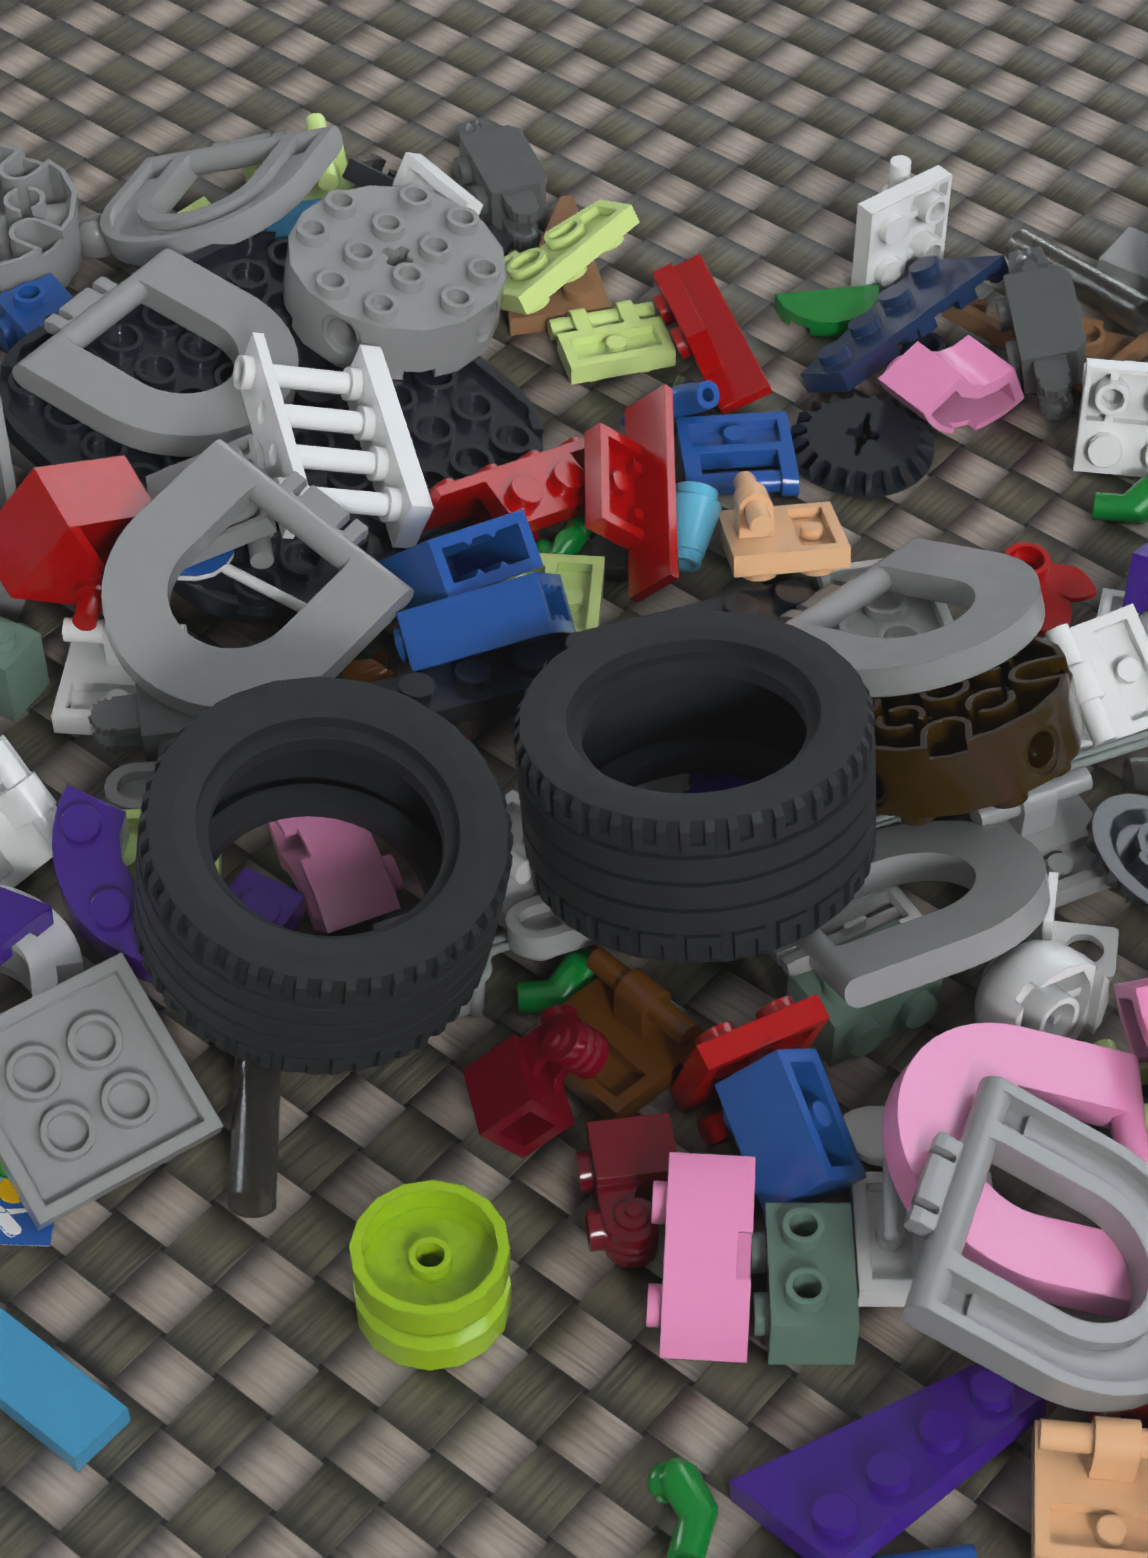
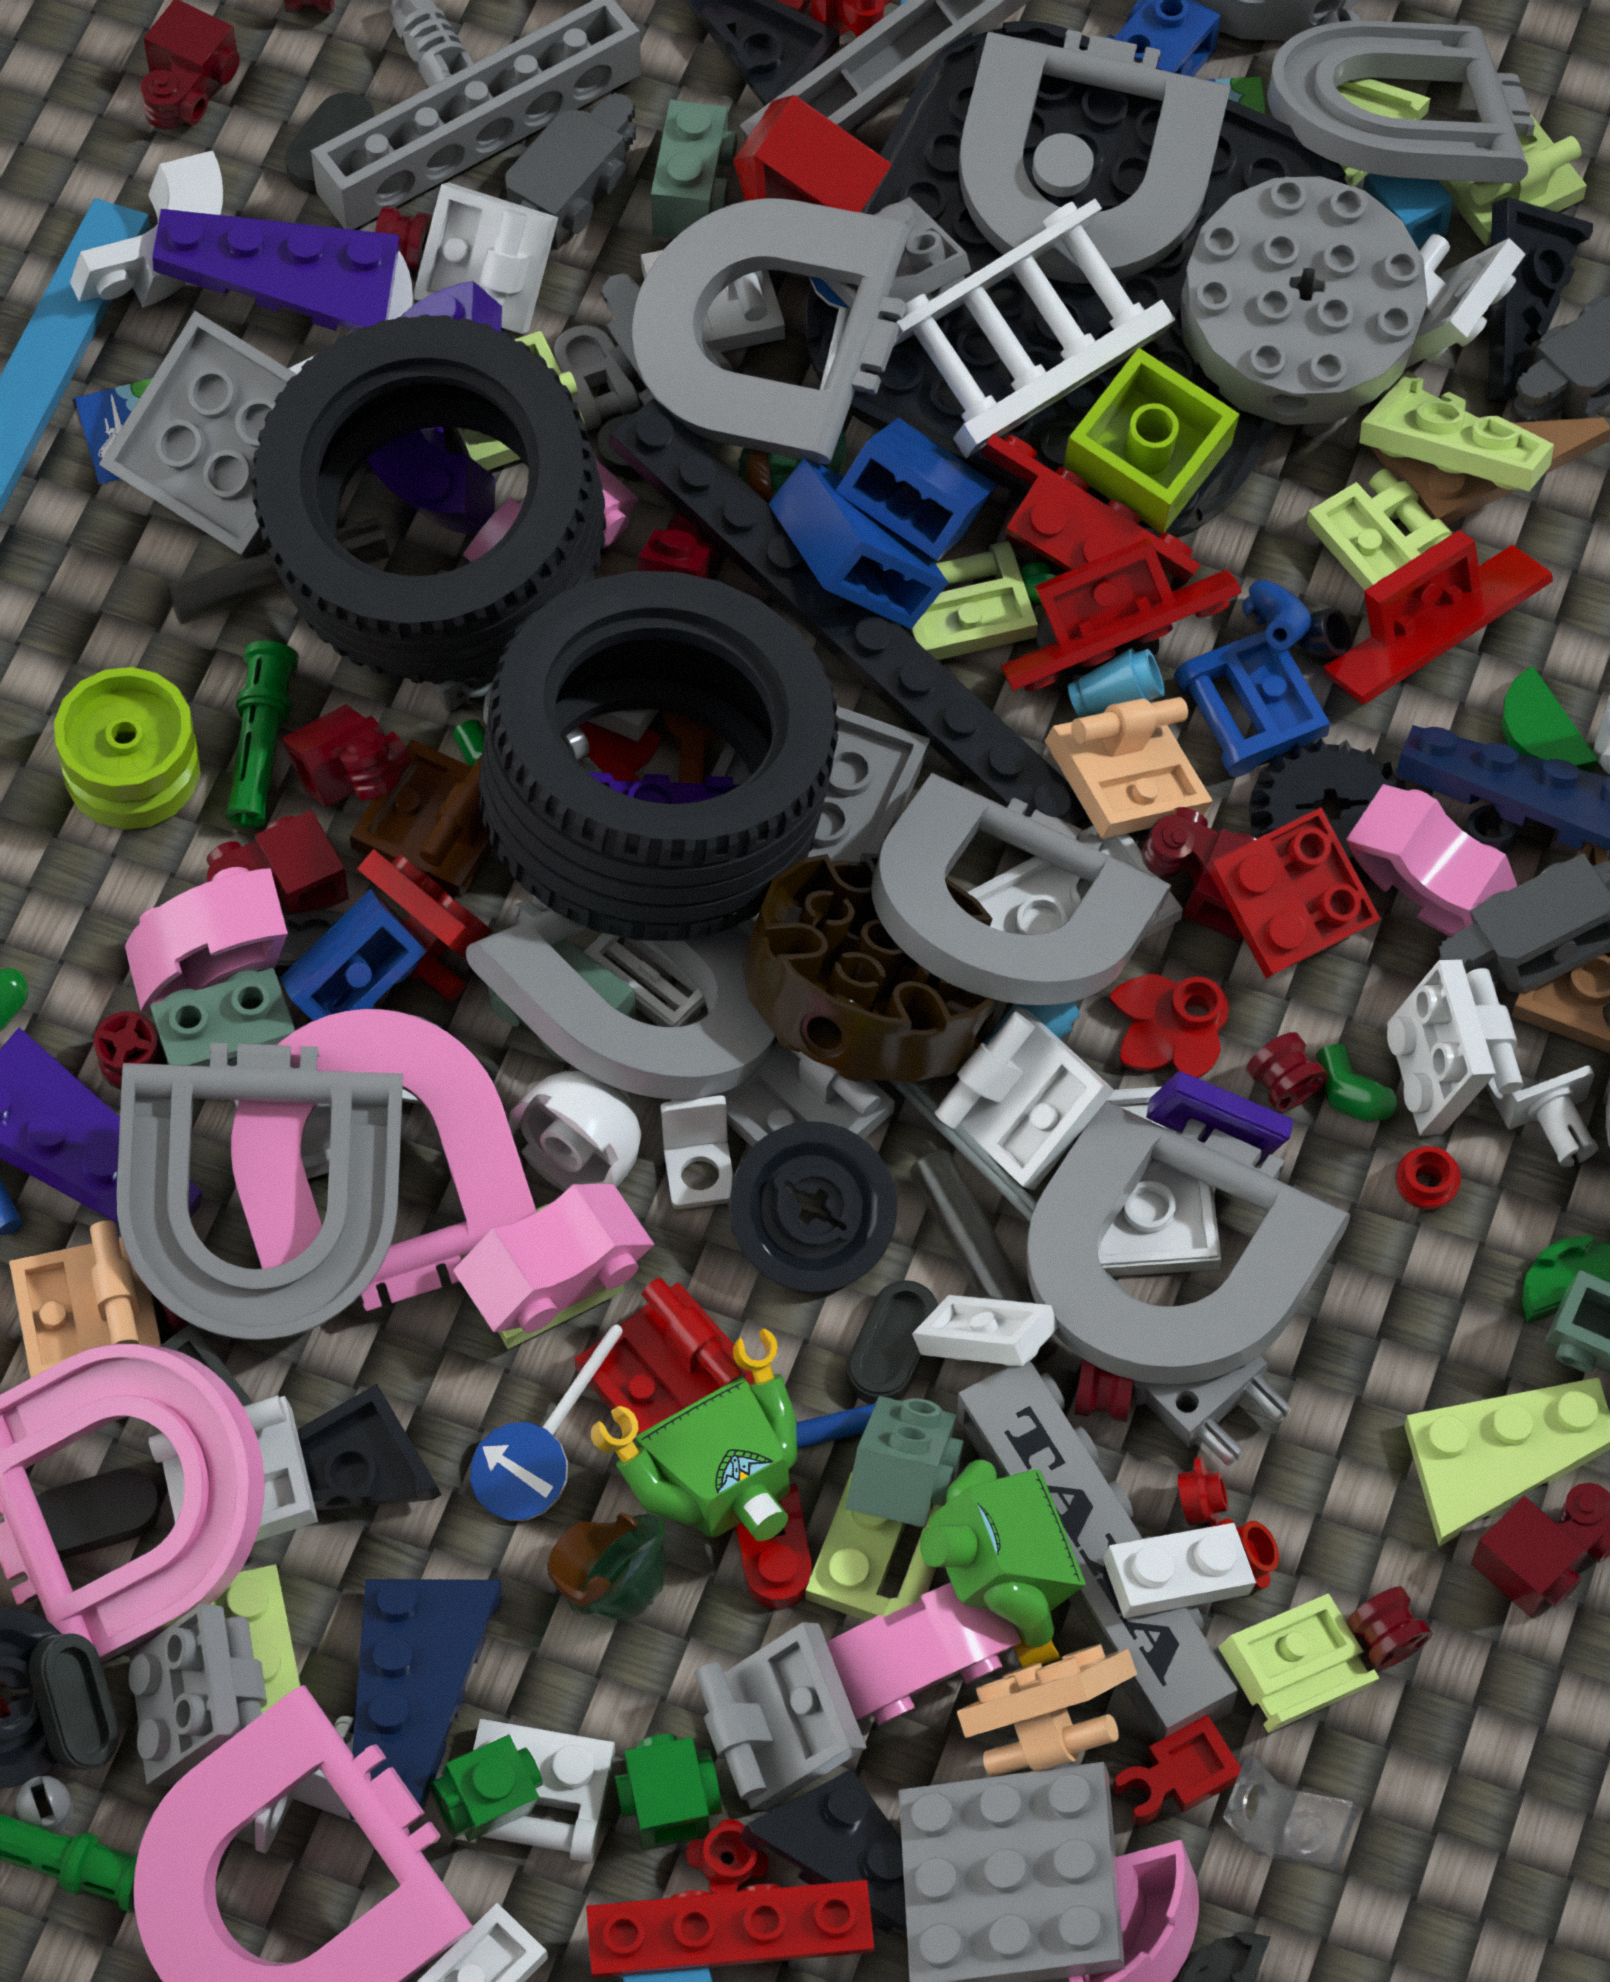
camera: 70 degrees right, 15 degrees up
none -> dark red wheel [93,1011,163,1090]
none -> green pin [225,641,299,828]
none -> light grey tile [1032,133,1094,197]
none -> lime brick [1063,347,1240,533]
none -> dark red brick [1142,807,1257,942]
none -> red plate [1206,807,1381,979]
none -> dark red wheel [1246,1032,1328,1112]

